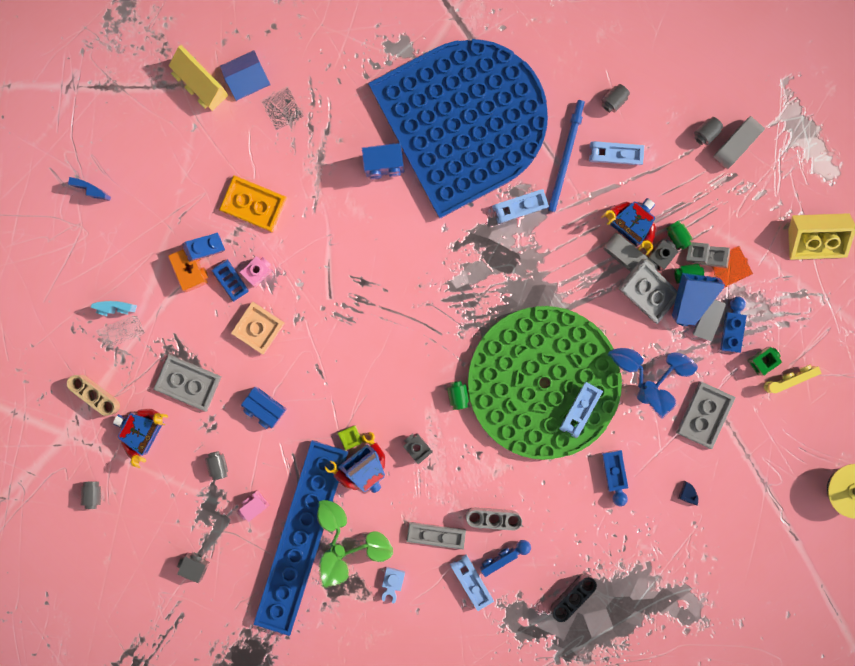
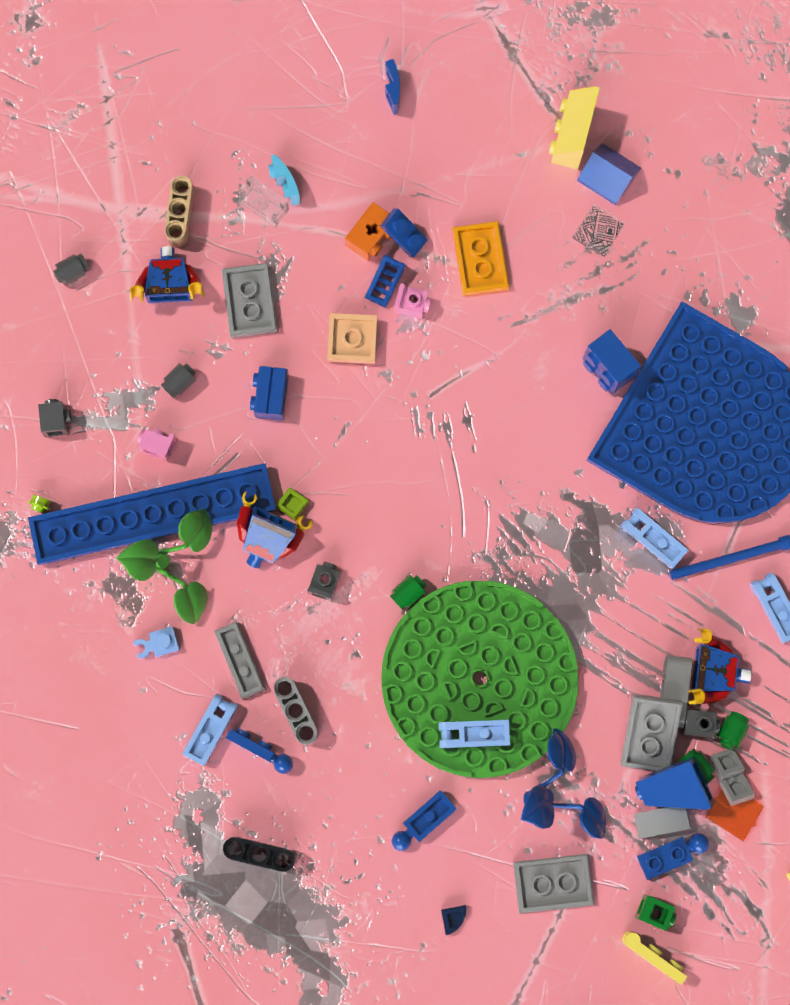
camera: 55 degrees right, 10 degrees down
none -> lime plate [27,495,51,514]

